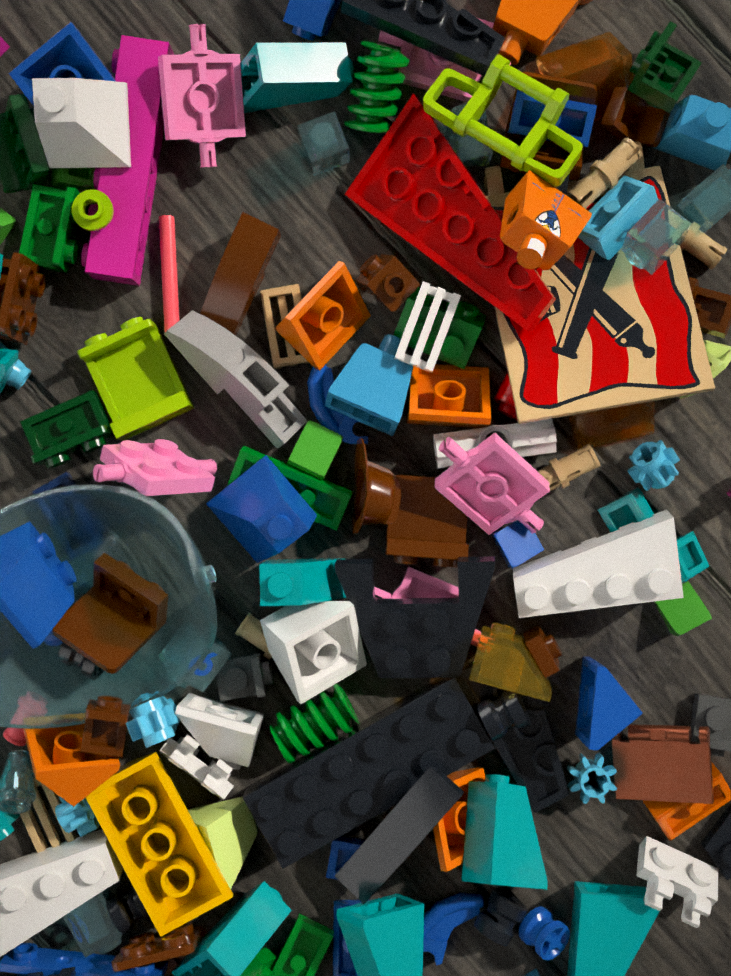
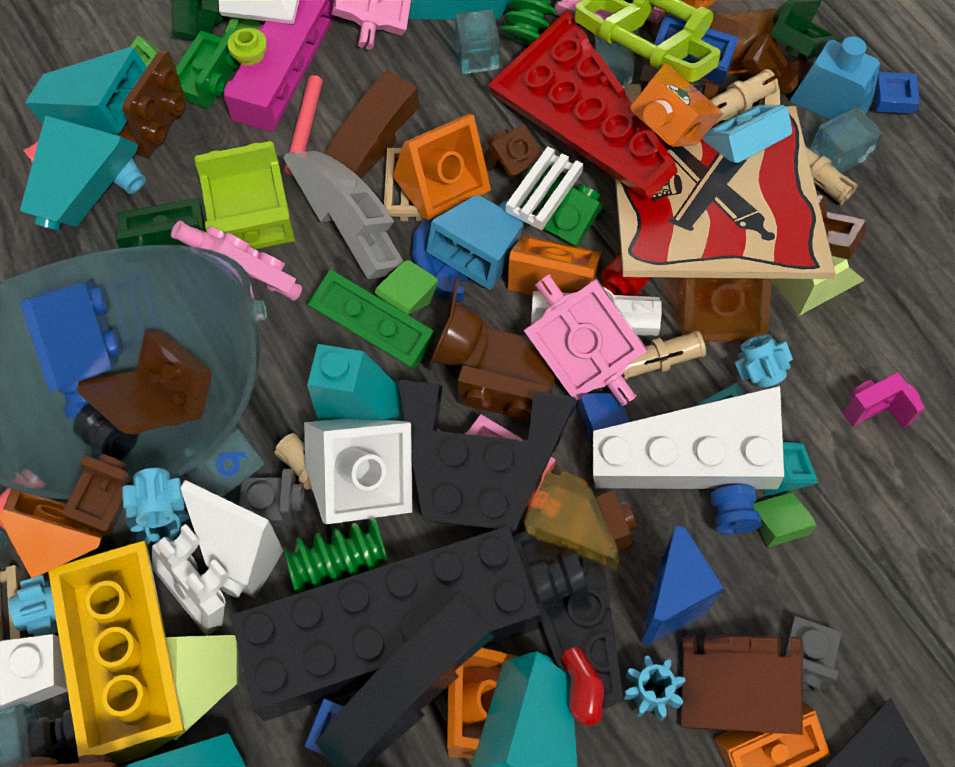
camera: 10 degrees right, 25 degrees down
blue slope [206,455,317,563] -> none
clear light blue brick [621,199,692,275] -> none
none -> red arm [560,647,604,726]
none -> blue wheel [710,484,762,535]

